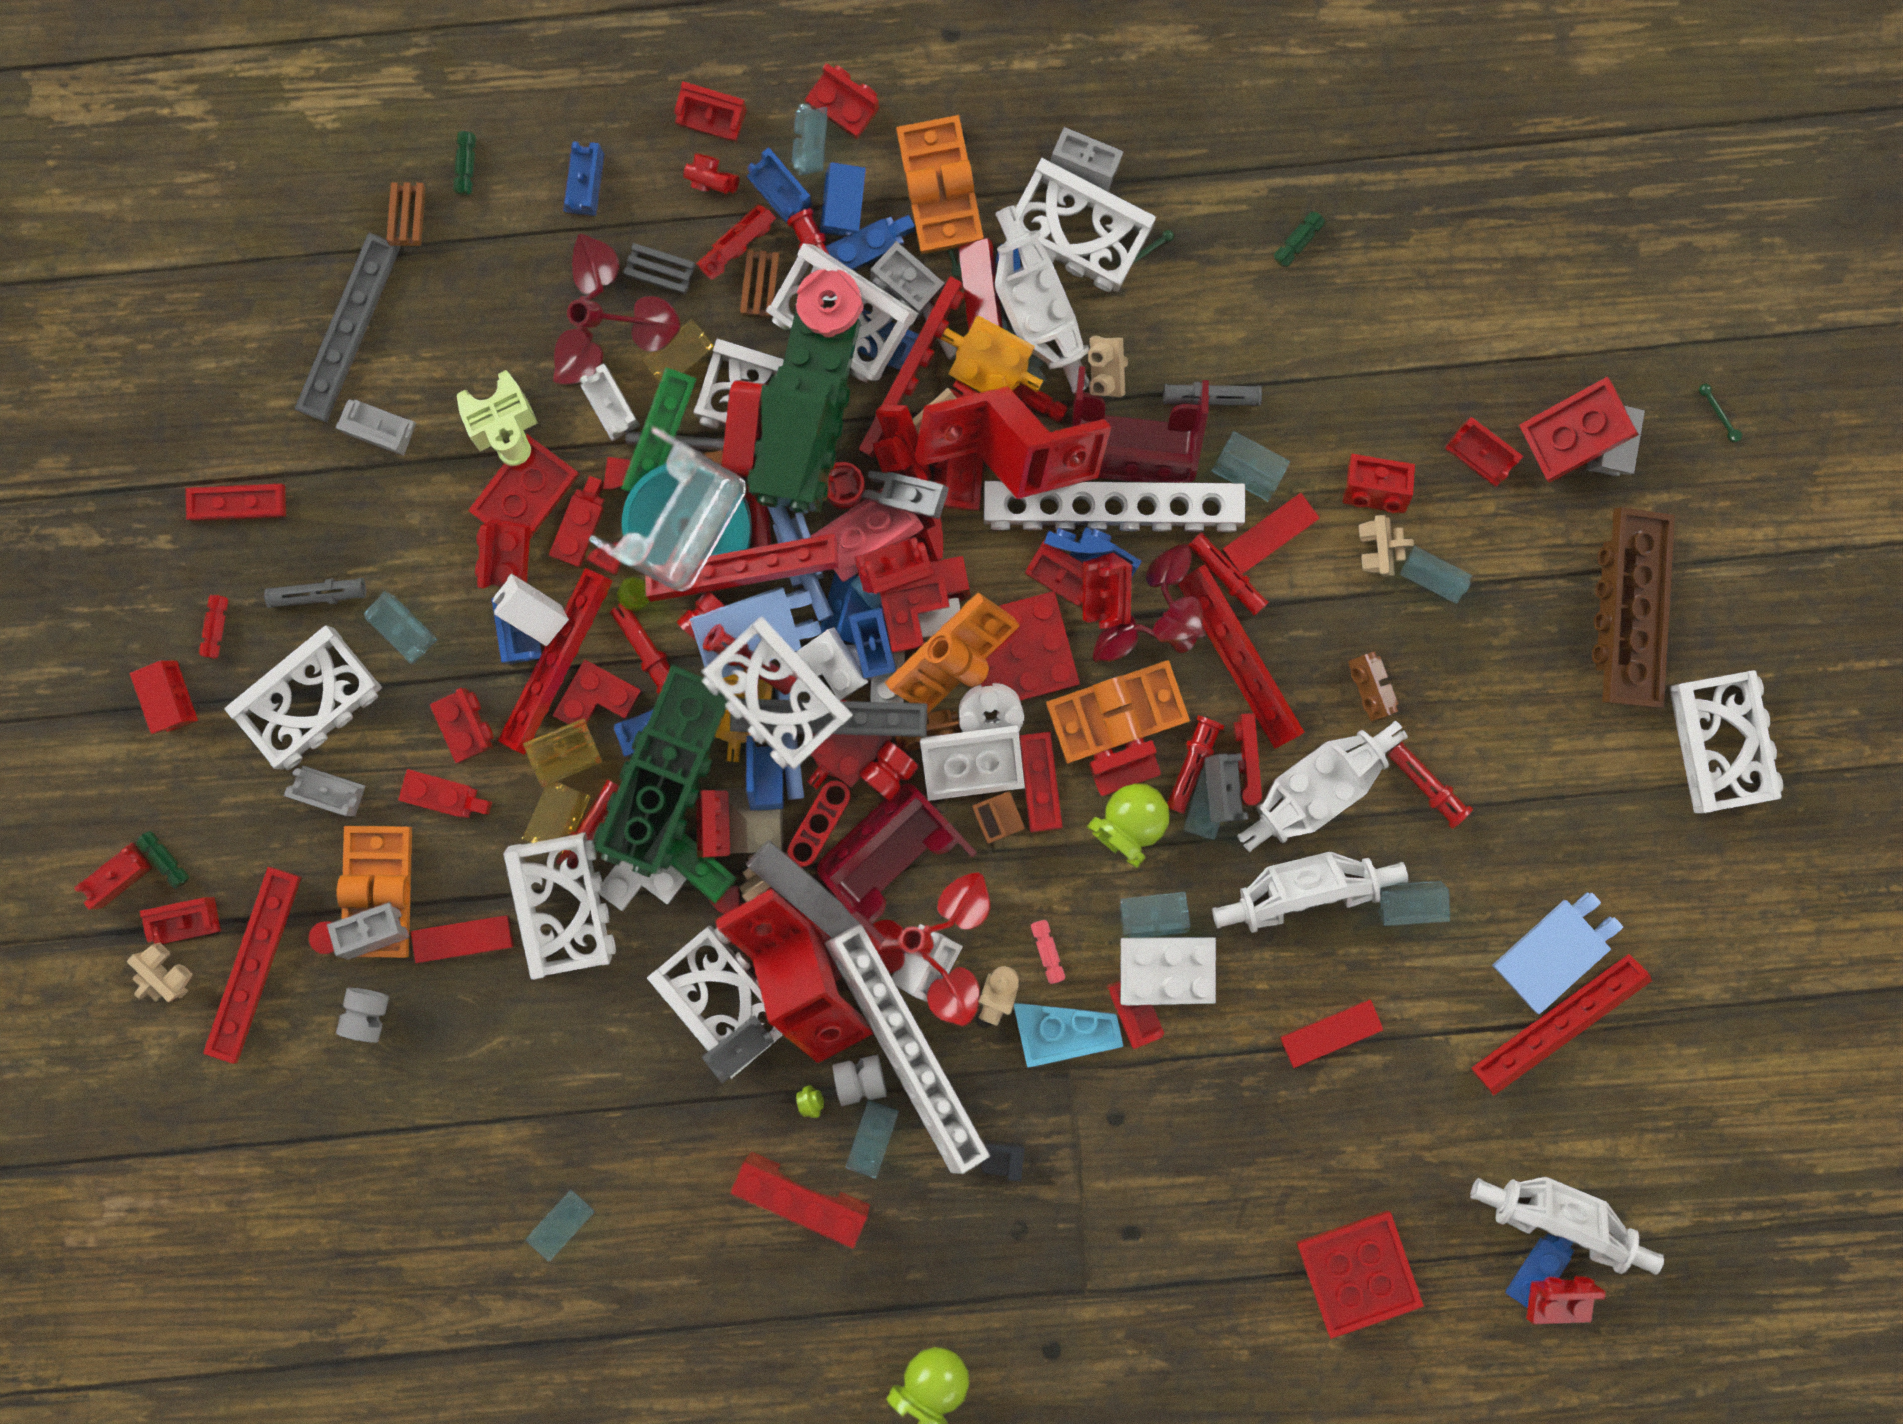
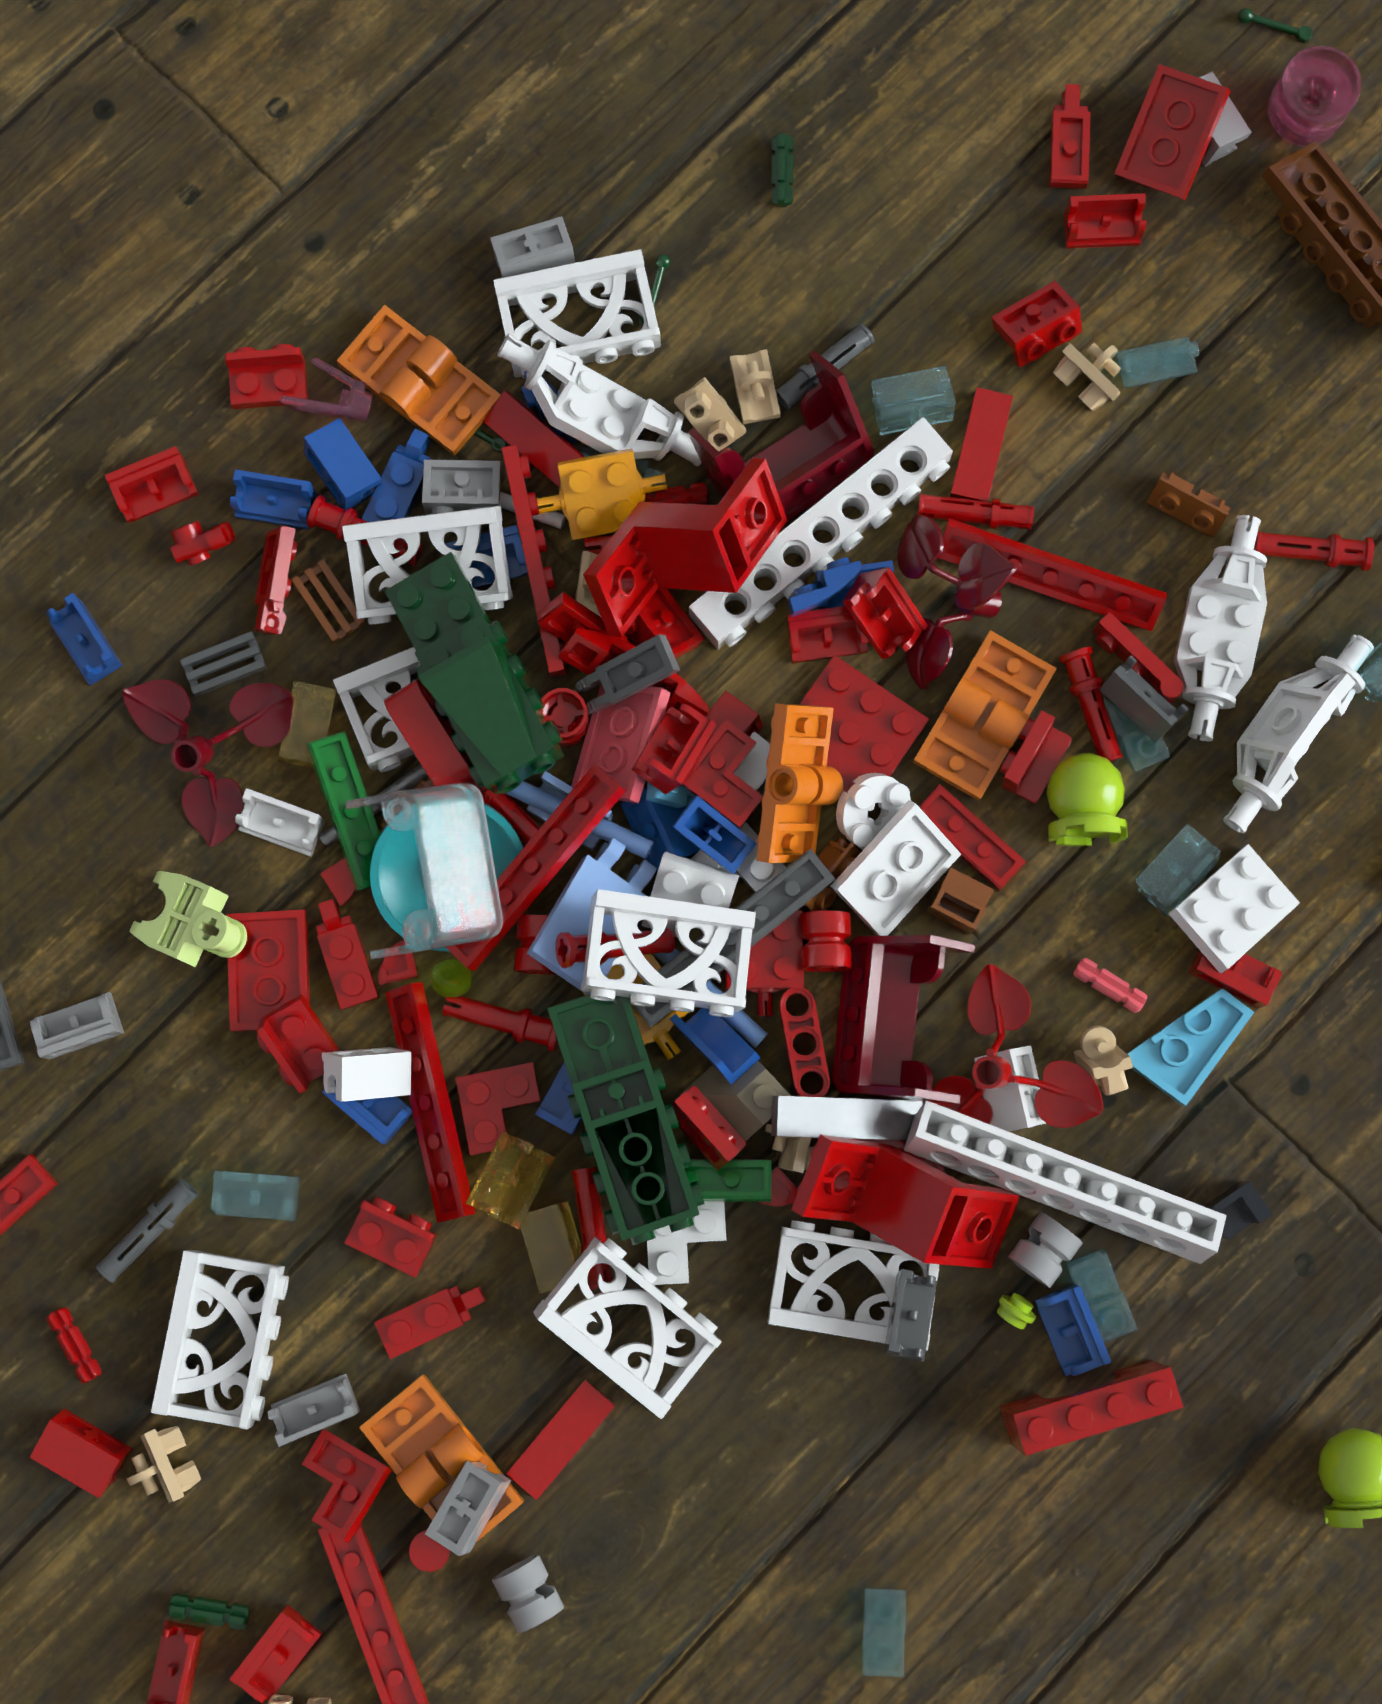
camera: 45 degrees left, 5 degrees down
clear light blue hinge [791,104,827,176] -> none
coral plate [796,269,864,337] -> none
none -> tan hips [127,1426,201,1503]
none -> clear pink plant [280,357,373,423]
none -> red plate [302,1428,392,1543]
none -> tan hips [730,349,780,424]
none -> blue hinge [1034,1284,1111,1376]
none -> red hinge [1049,84,1091,189]
none -> clear pink wheel [1268,46,1361,146]

